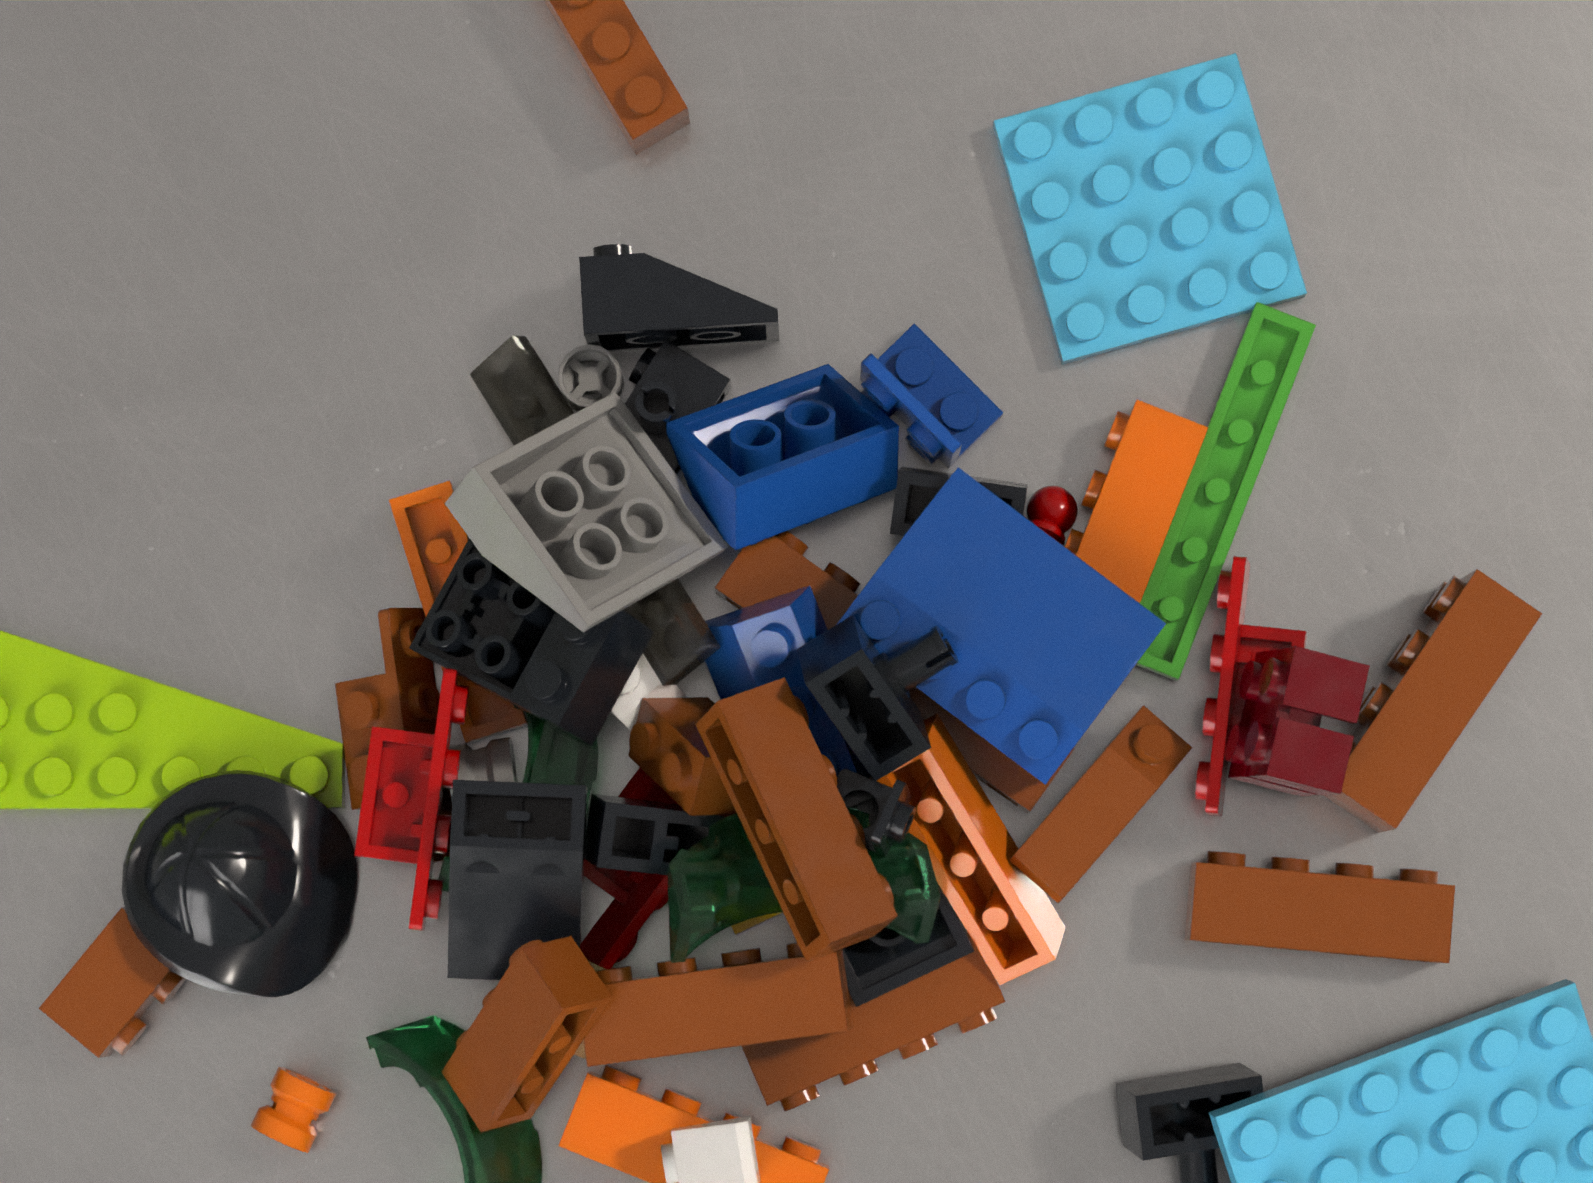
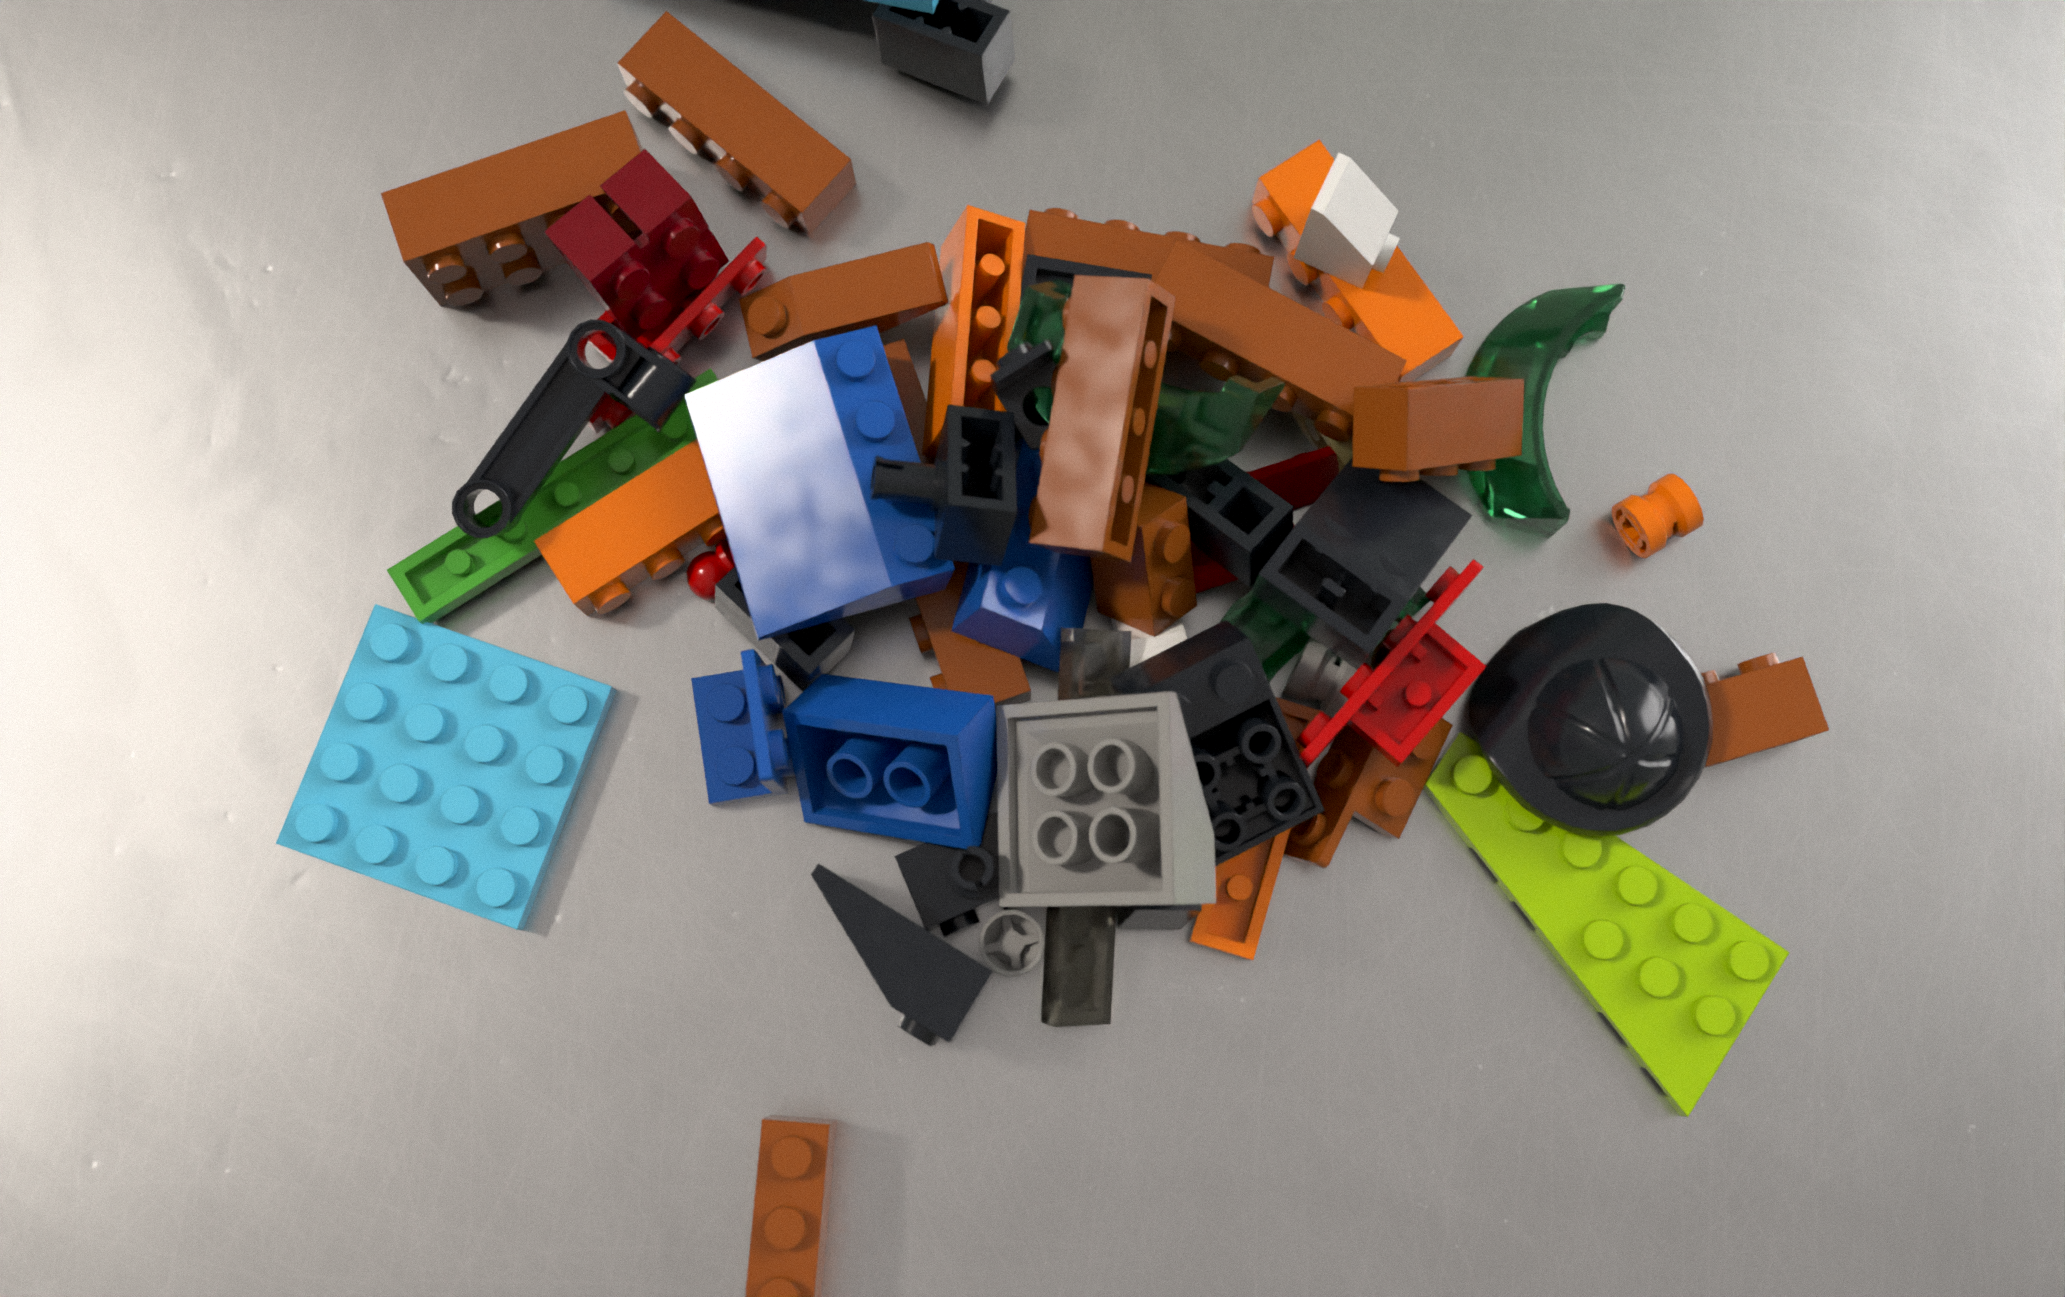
camera: 150 degrees left, 5 degrees down
none -> black piece [452,319,697,538]

